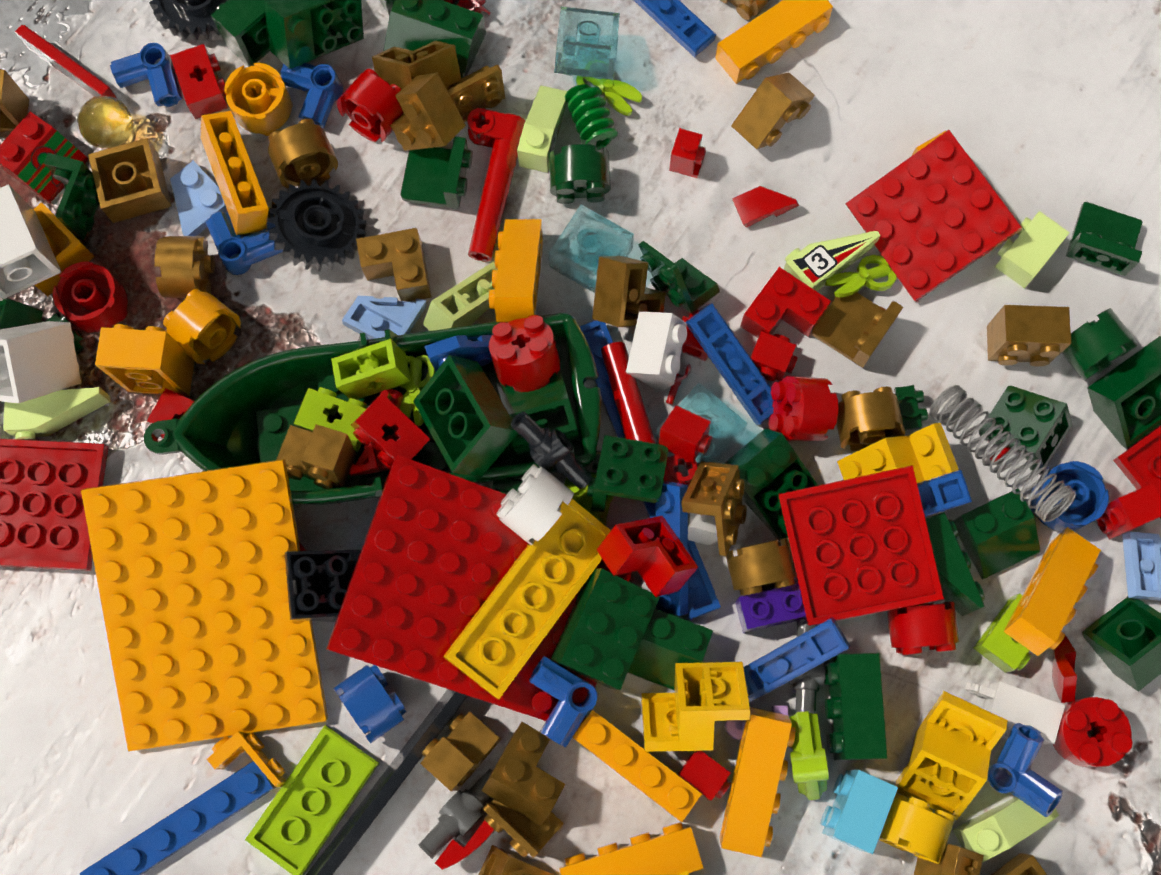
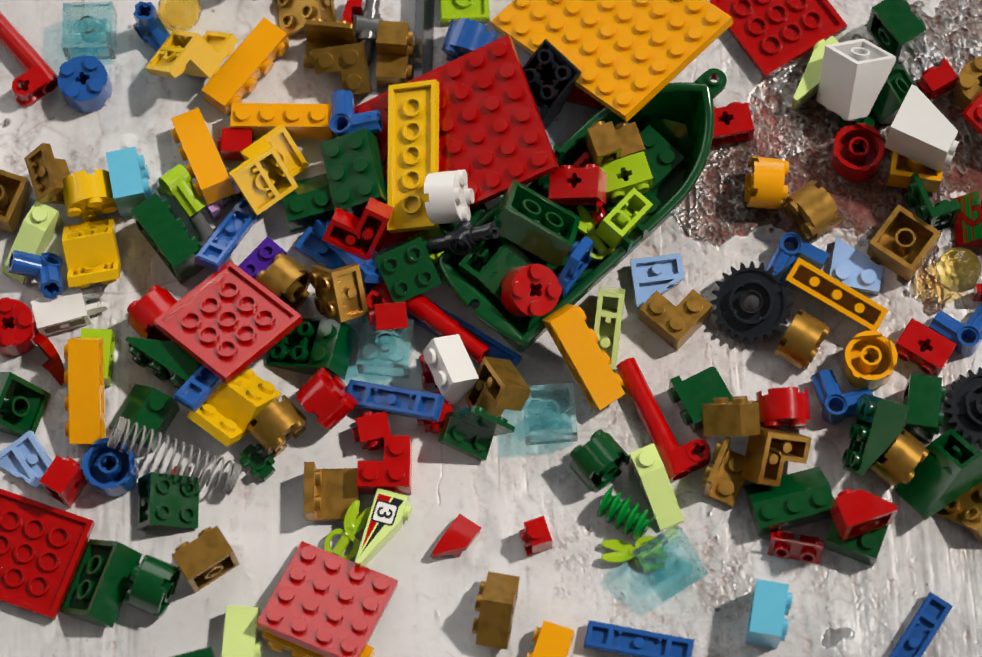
camera: 145 degrees right, 5 degrees down
light orange brick [95,324,195,396] -> none

